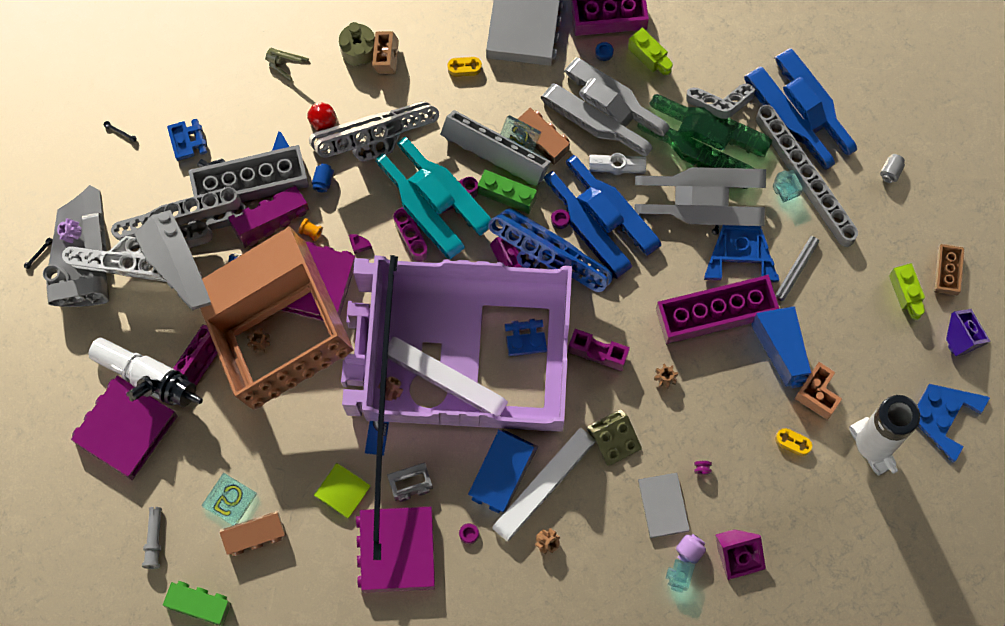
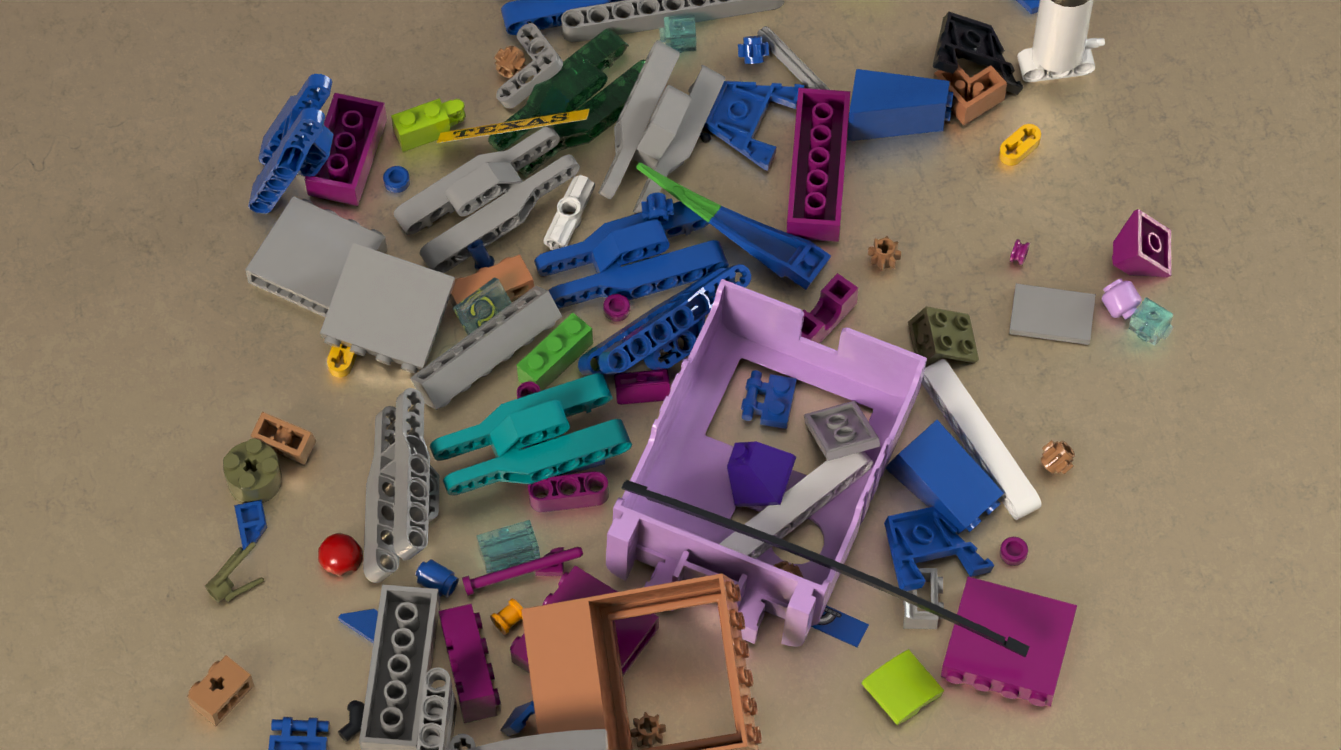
camera: 70 degrees left, 10 degrees down
none -> medium nougat brick [187,655,254,726]
none -> blue tile [234,500,267,550]
none -> light grey brick [320,243,455,374]
none -> yellow sticker [436,109,590,144]
none -> magenta bar [462,547,583,596]
none -> dark blue pin [467,239,495,271]
none -> clear light blue brick [476,520,540,573]
none -> medium nougat gear [494,46,526,78]
none -> blue plate [636,163,831,290]
none -> blue gear [641,193,674,225]
none -> dark purple slope [727,441,796,507]
none -> blue gear [738,36,769,64]
none -> light grey tile [804,401,880,461]
none -> blue wing [884,507,994,591]
none -> black wing [933,11,1023,95]

